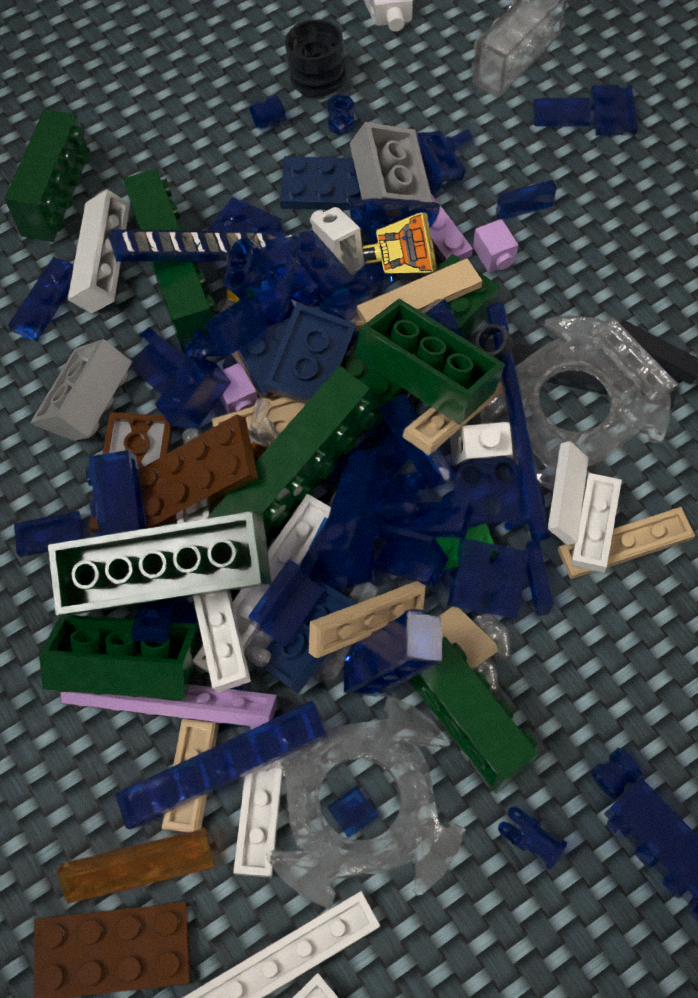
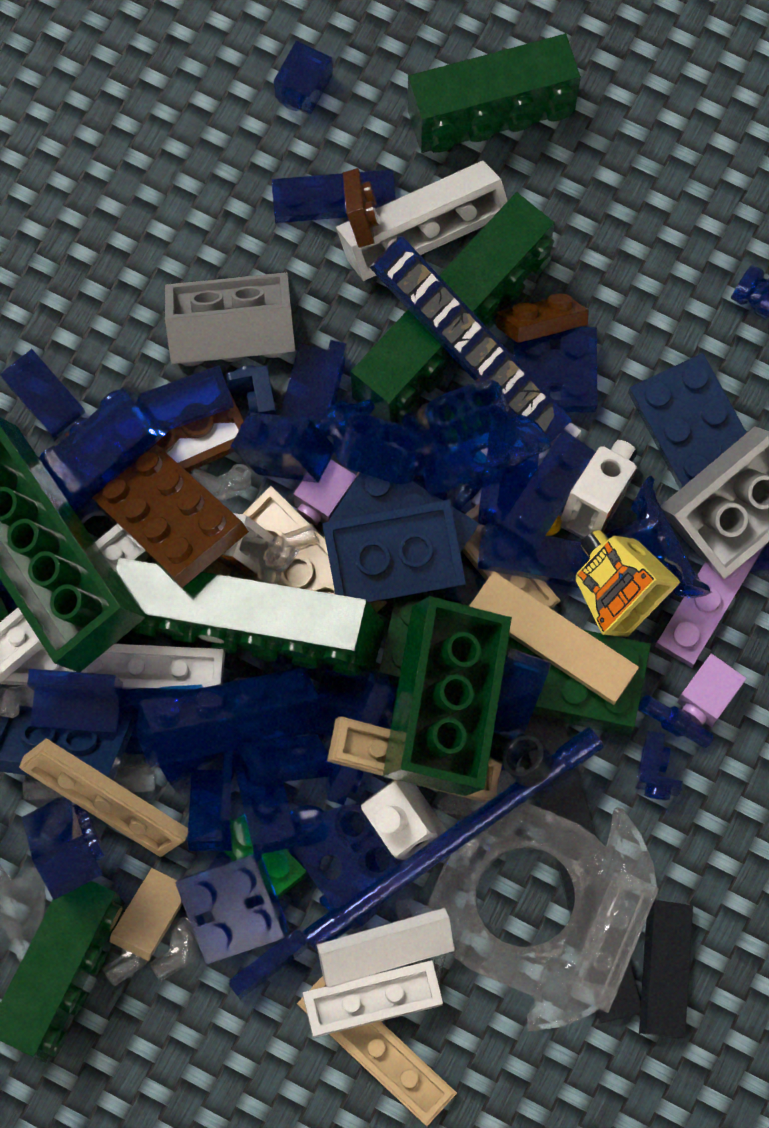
camera: 60 degrees right, 10 degrees up
none -> clear blue tile [140,366,234,435]
none -> dark blue bracket [226,365,279,431]
none -> reddish brown plate [343,168,379,248]
none -> reddish brown plate [496,294,589,343]
none -> clear blue bracket [635,730,683,801]
none -> clear blue bar [639,695,713,748]

